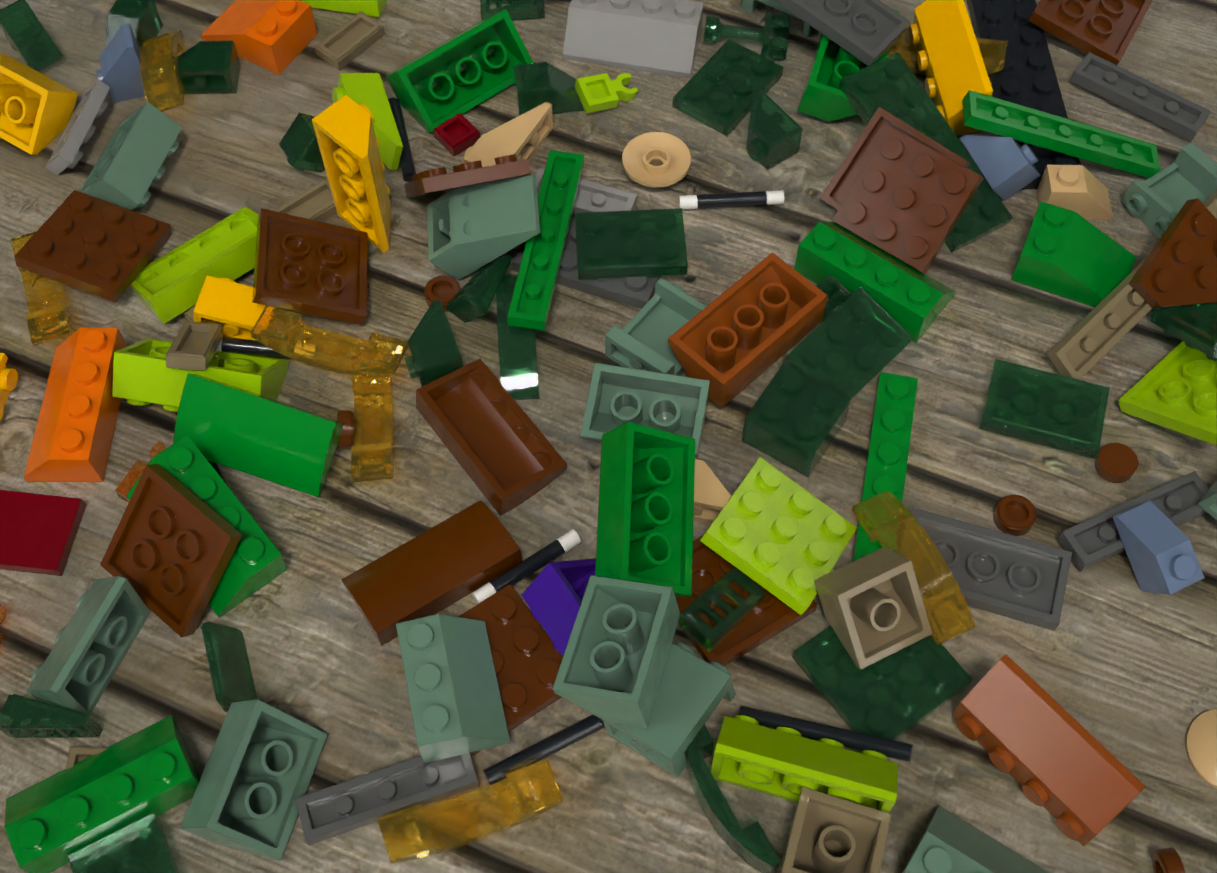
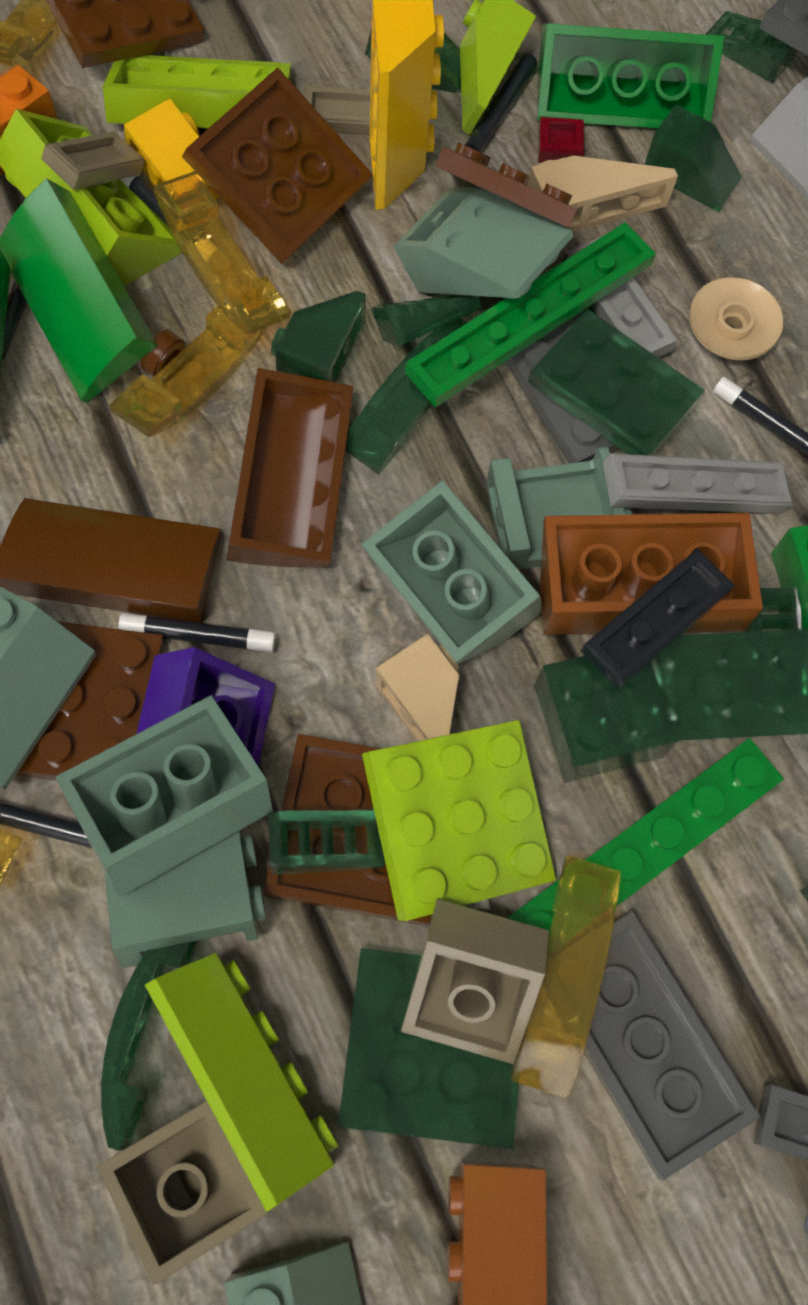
camera: 35 degrees right, 10 degrees up
reddish brown tile [424,275,462,312] -> none
lime plate [574,73,638,114] -> none
green slope [595,422,695,598] -> none
black bar [738,706,913,762] -> none
reddish brown tile [993,495,1037,536] -> none
none -> black tile [580,548,735,690]
none -> light grey tile [602,453,793,513]

